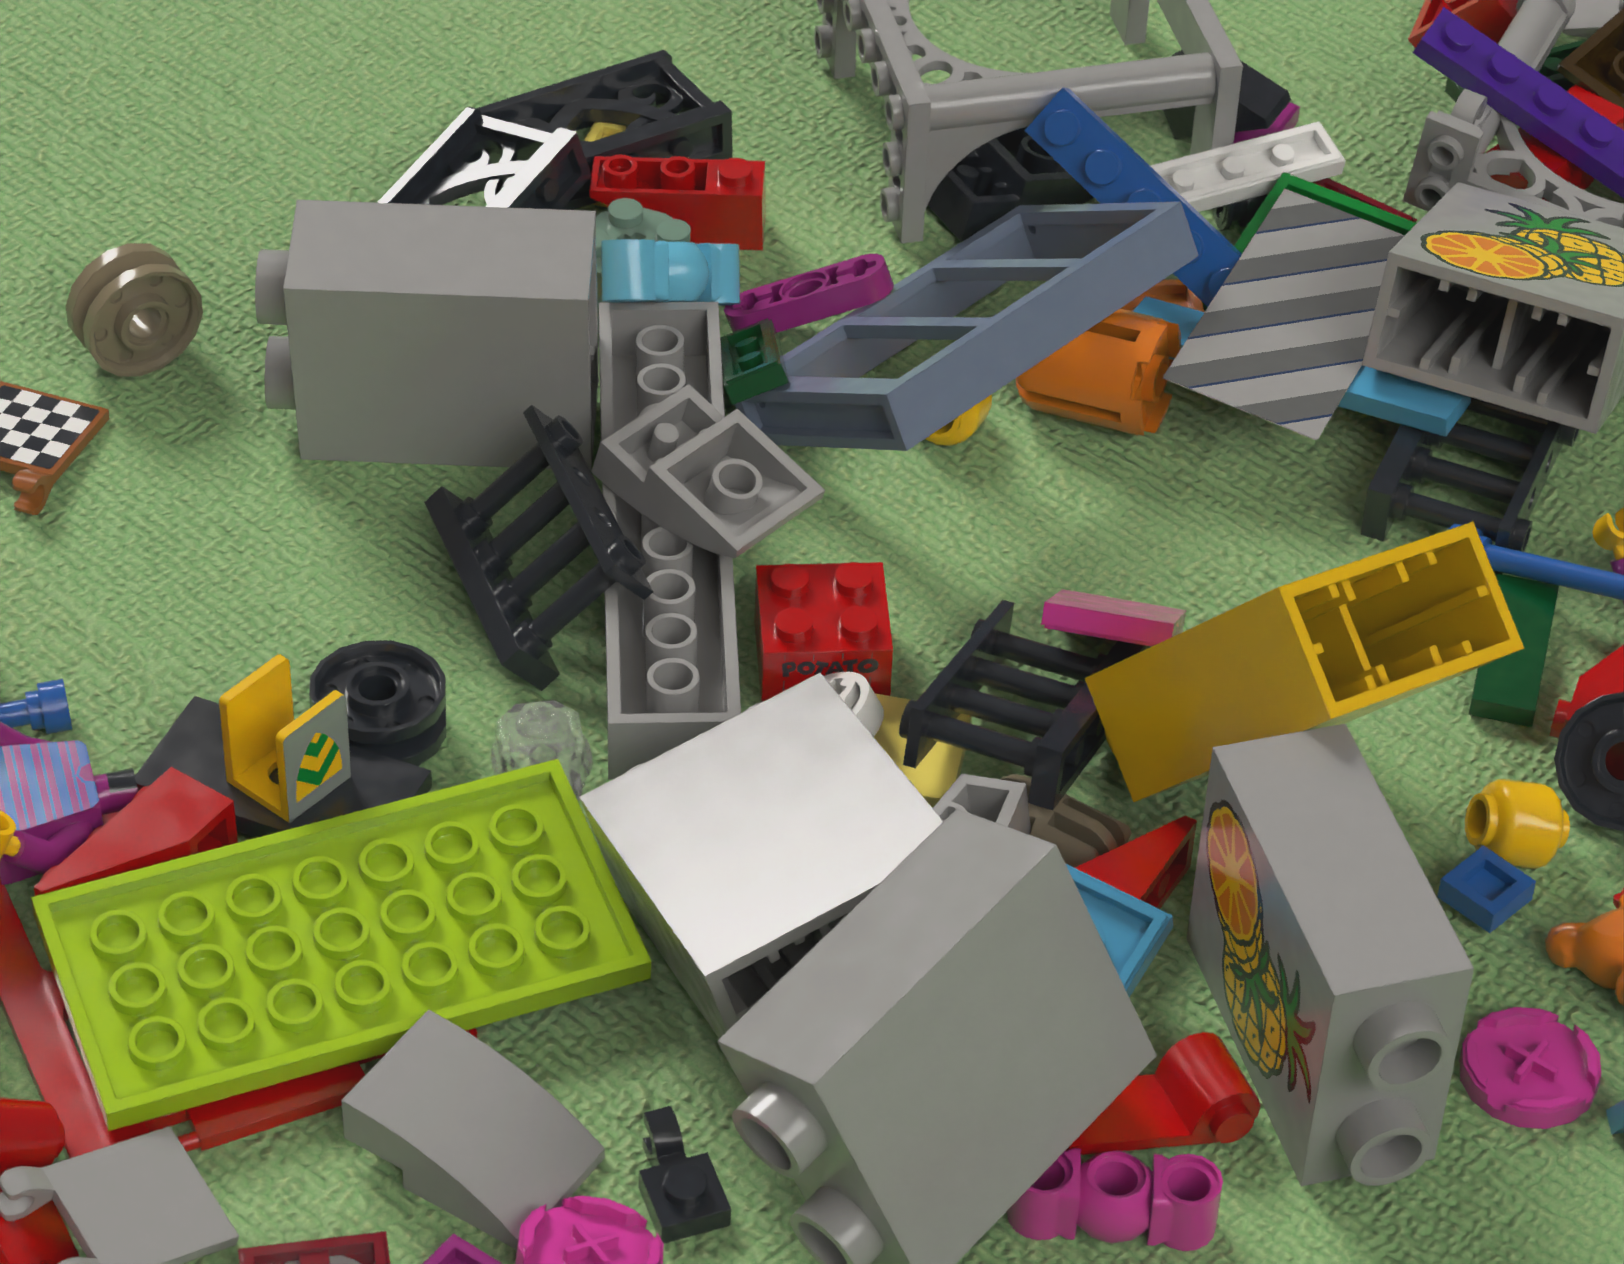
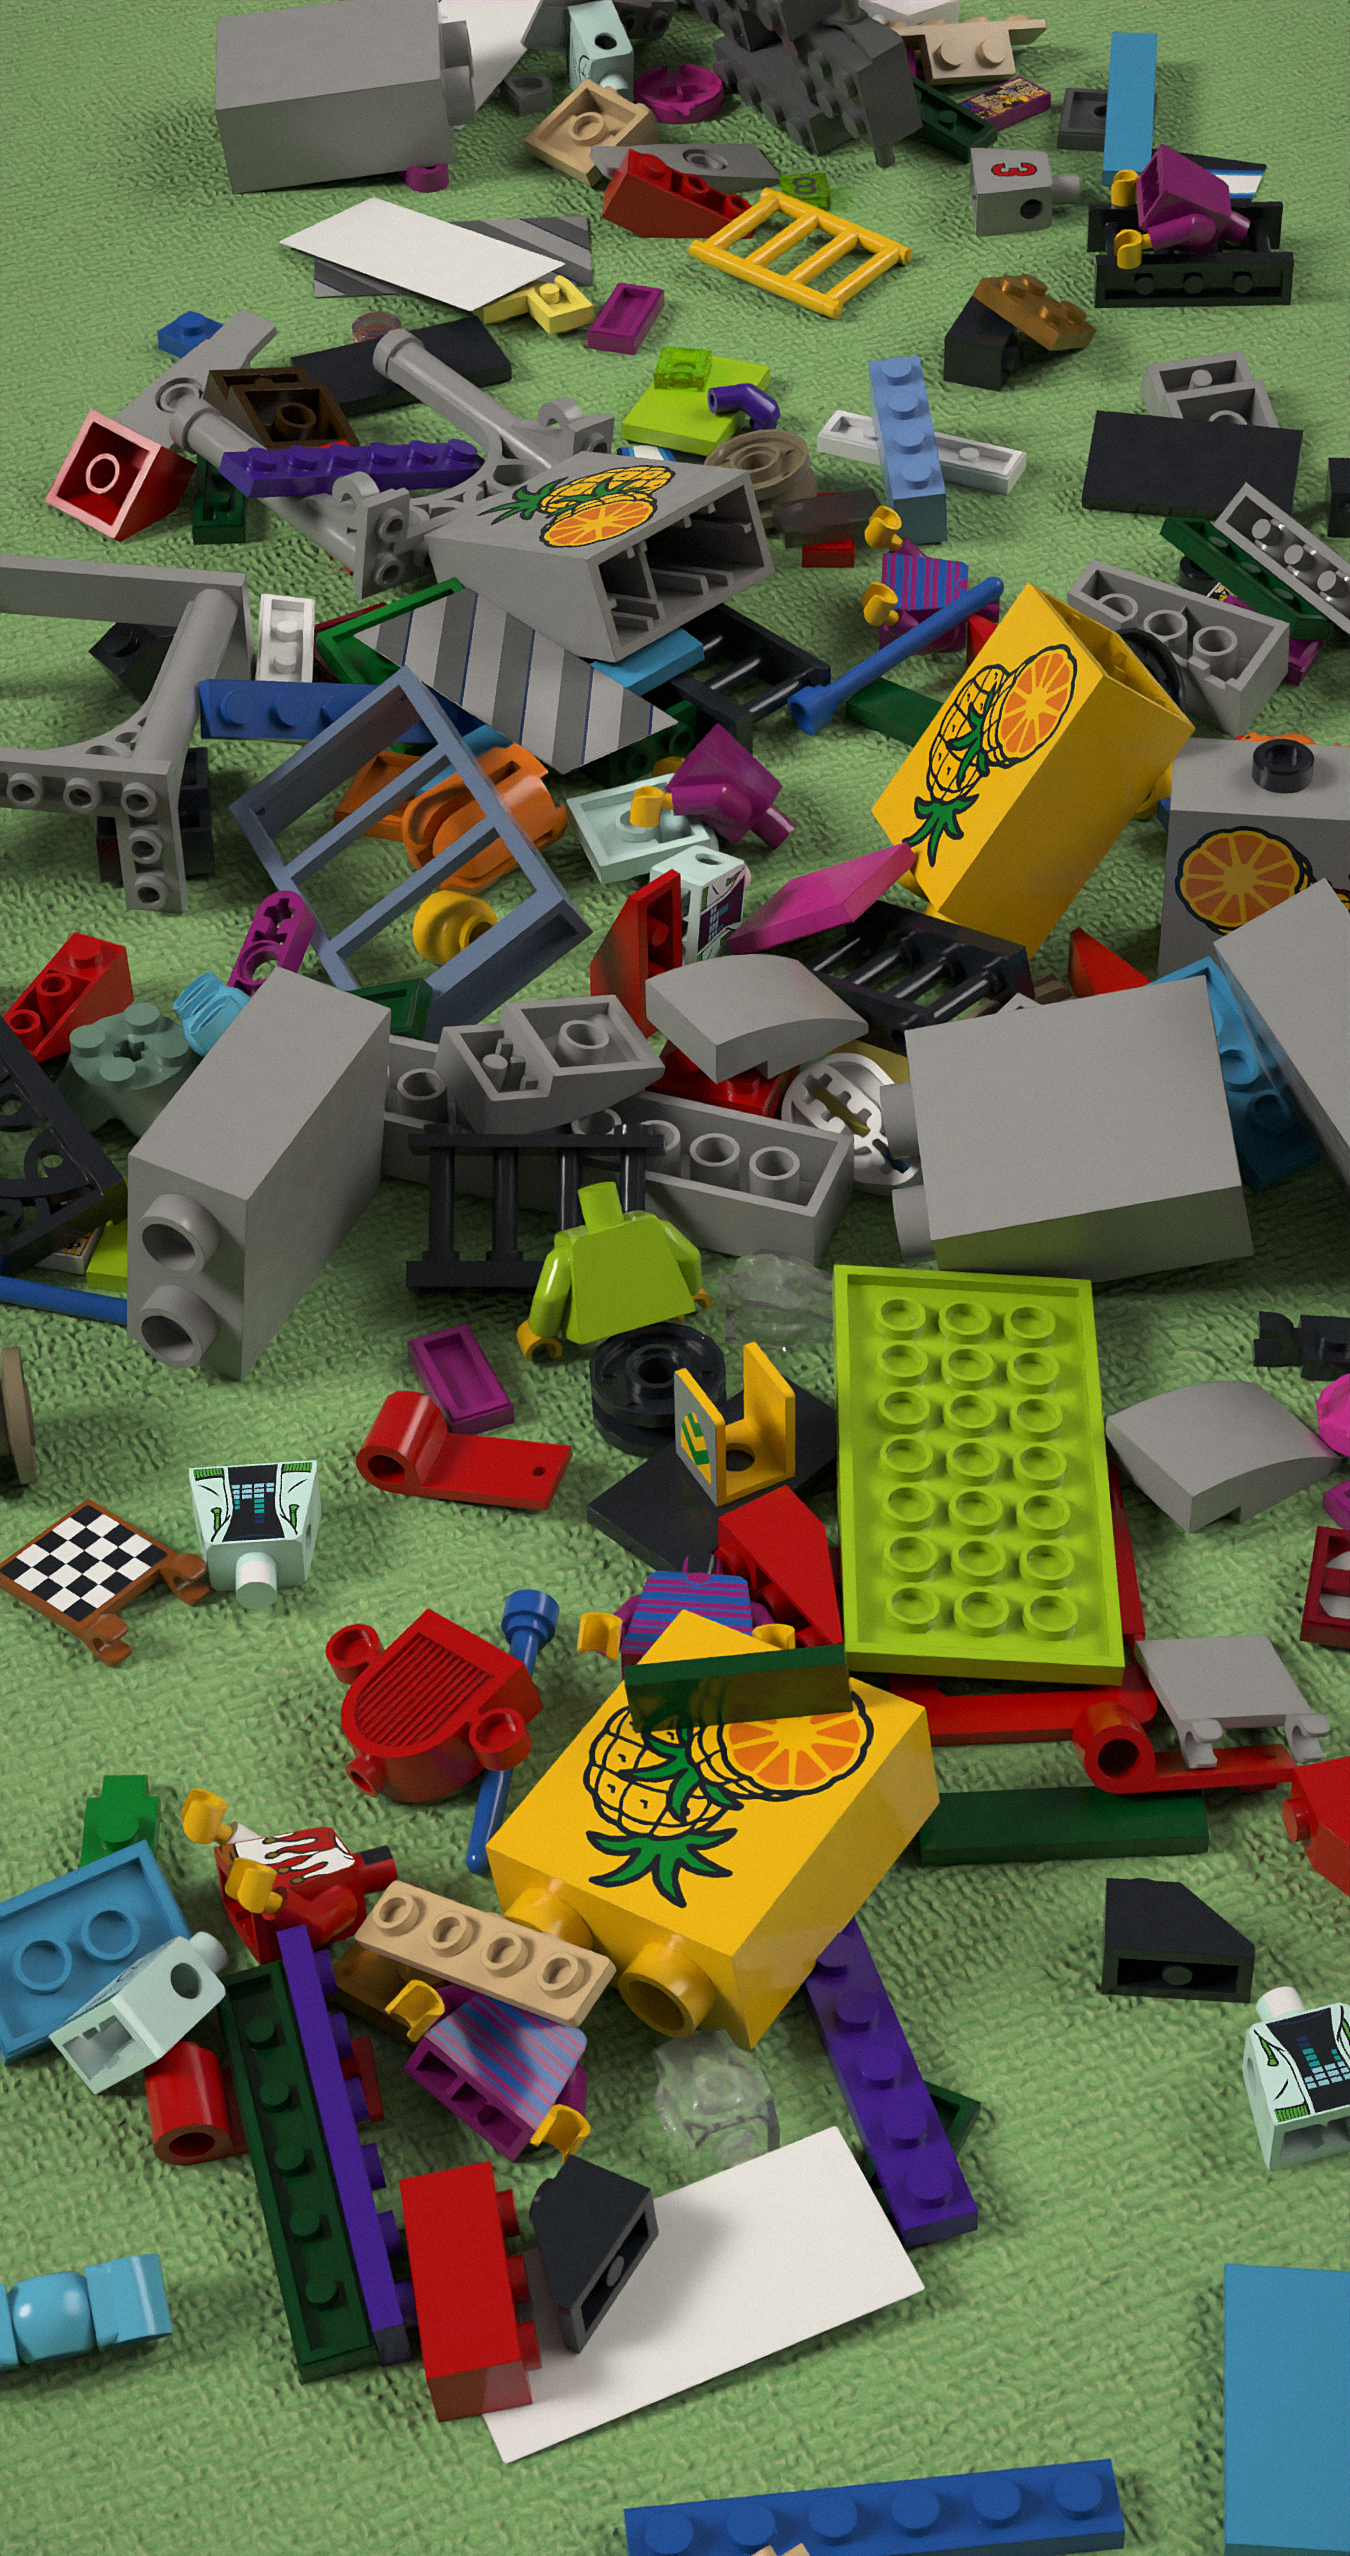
camera: 65 degrees left, 0 degrees up
none -> light aqua torso [189,1460,322,1610]
none -> red door [356,1391,573,1511]
none -> magenta tile [407,1323,515,1435]
none -> lime torso [516,1182,712,1361]
none -> light aqua plate [566,773,719,885]
none -> dark green bracket [577,700,696,790]
none -> red slope [589,869,682,1039]
none -> magenta torso [629,723,796,851]
none -> light grey slope [645,954,868,1084]
none -> light aqua torso [649,845,751,966]
none -> black tile [1251,739,1314,793]

